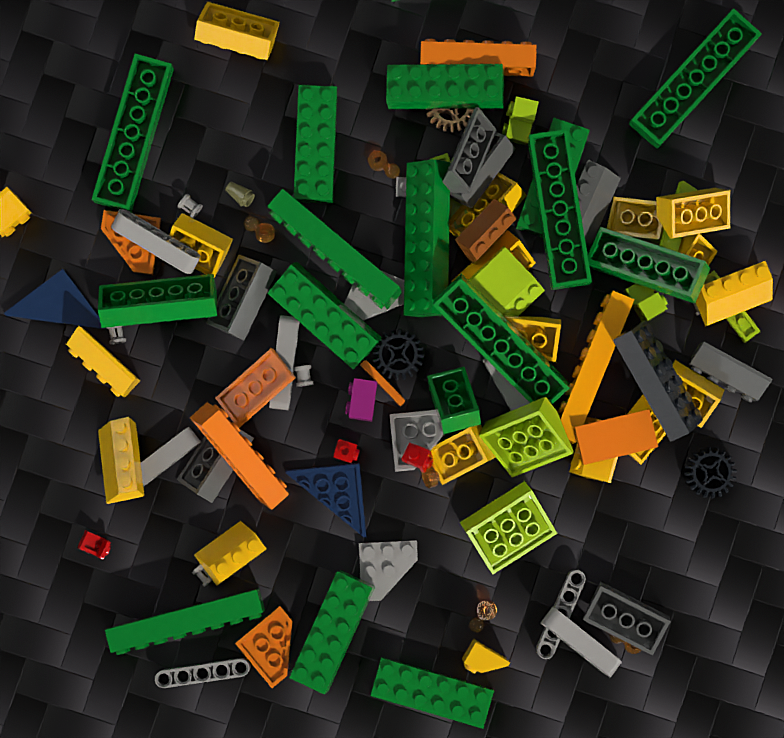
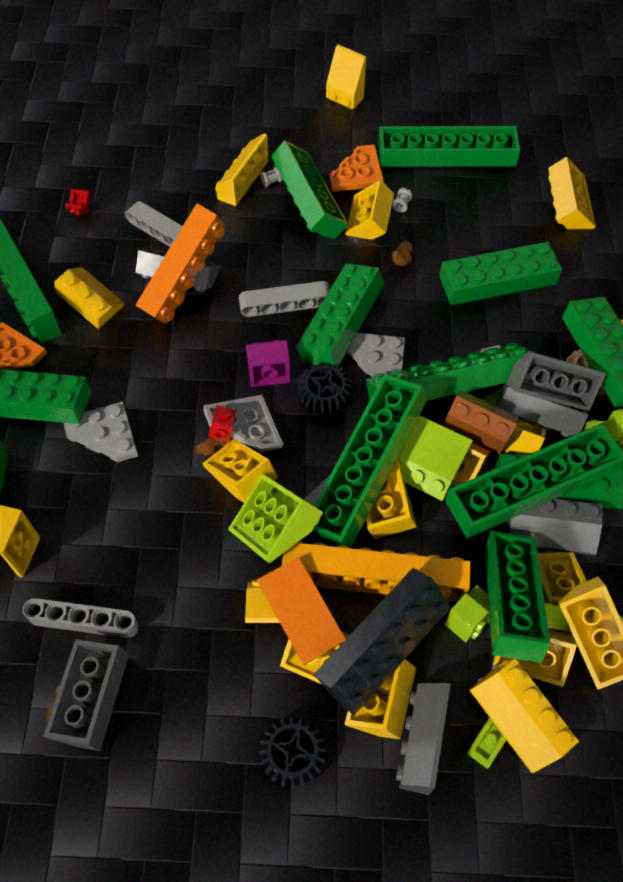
camera: 75 degrees right, 25 degrees down
dark blue tile [4,269,107,329] -> none
yellow slope [98,417,144,504] -> none
light grey beam [111,209,201,274] -> none
dark grey slope [206,255,277,340] -> none
orange tile [215,348,296,428] -> none
olive cone [225,181,255,207] -> none
green brick [268,189,402,310] -> none
dark blue tile [286,463,366,537] -> none
light grey bush [294,365,313,387] -> none
red bracket [333,439,360,464] -> none
orange tile [360,360,405,407] -> none
clear orange plate [368,151,400,179] -> none
green brick [427,367,481,434] -> none
lime slope [460,481,557,575] -> none
clear orange plate [469,601,497,633] -> none
light grey beam [541,607,622,678] -> none

